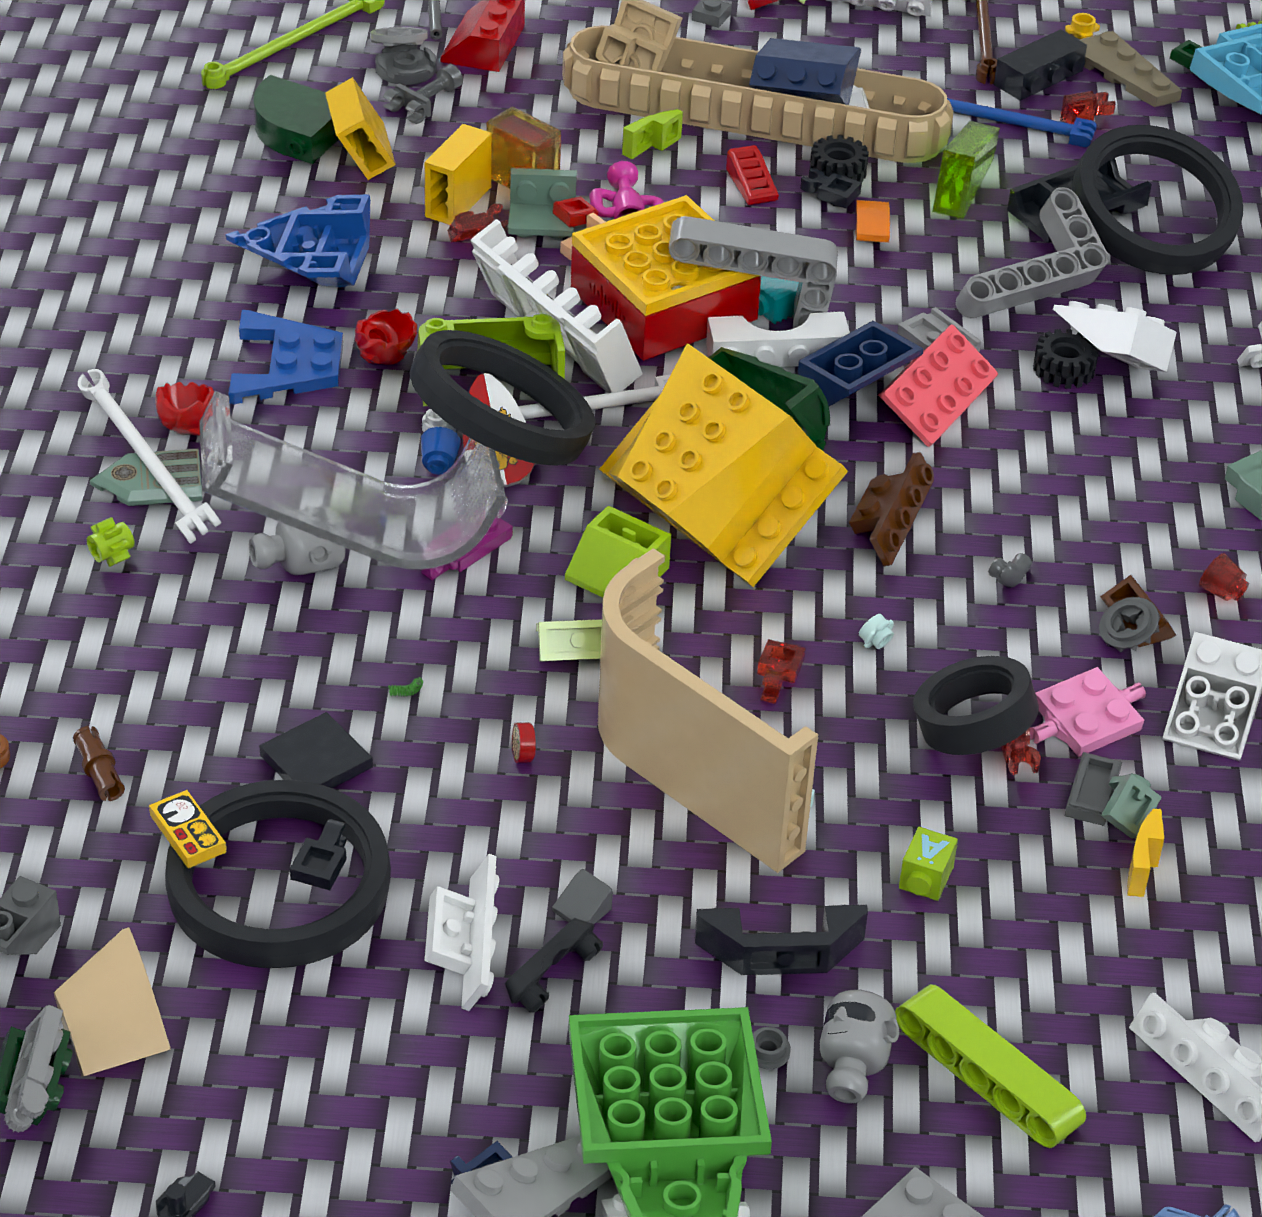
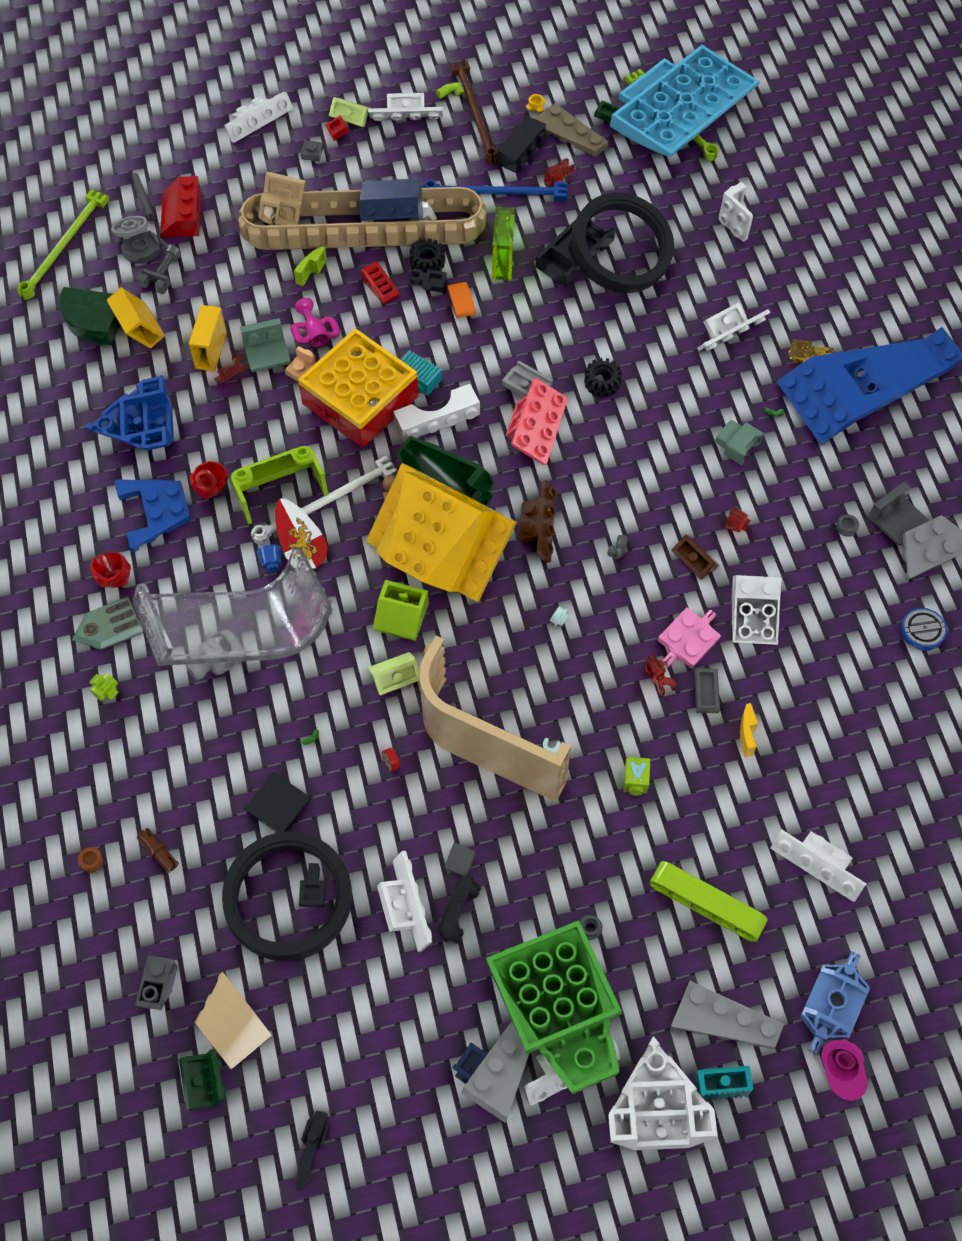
camera: 15 degrees left, 20 degrees up
light grey hinge [4,1005,63,1133] -> none
white hinge [78,369,221,544] -> none
tile [149,790,226,868] -> none
black tyre [410,330,595,466] -> none
white window [470,219,643,393] -> none
clear yellow piece [486,106,561,189] -> none
red tile [553,196,599,228] -> none
light grey beam [669,216,838,329] -> none
black slope [694,904,868,975] -> none
clear red plate [757,639,806,704] -> none
dark blue slope [798,320,923,406] -> none
light grey piece [820,990,899,1103] -> none
black tyre [913,656,1039,755] -> none
light grey beam [955,187,1108,318] -> none
white slope [1053,301,1177,372] -> none
dark grey gear [1099,597,1161,652] -> none
sand green bracket [1101,773,1162,839] -> none

